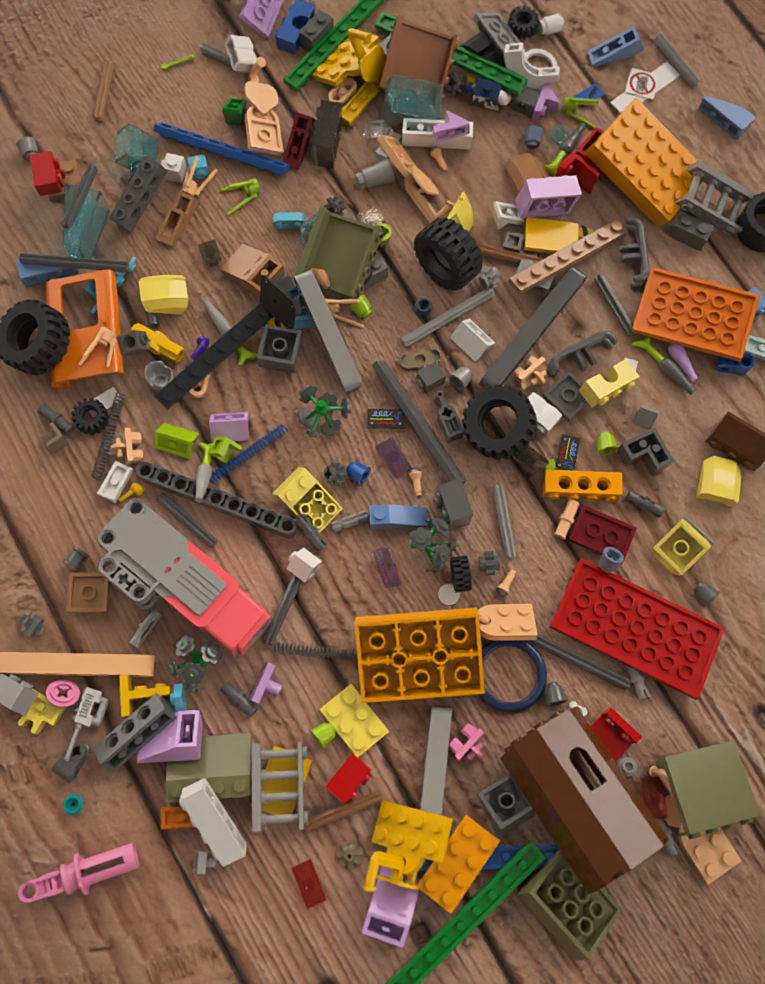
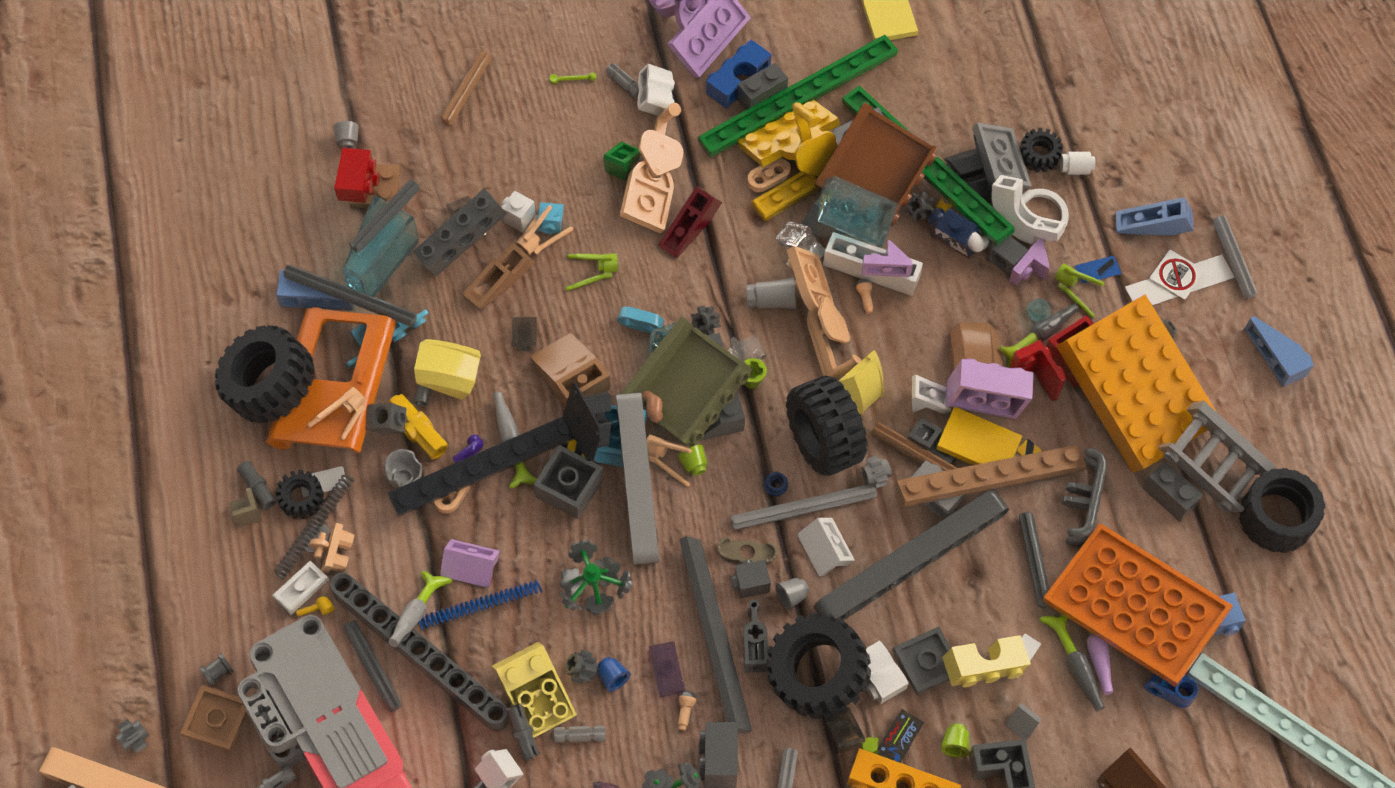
camera: 20 degrees right, 10 degrees down
clear light blue slope [114,123,158,170] -> none
lime panel [153,423,199,459] -> none
blue plate [154,122,290,176] -> none
lime panel [208,436,242,463] -> none
clear smoke brick [309,100,343,169] -> none
clear smoke tile [367,409,405,429] -> none
medium blue slope [369,505,428,530] -> none
light nougat hips [514,356,547,391] -> none
sand blue hat [525,126,545,149] -> none
dark grey piece [548,331,618,377] -> none

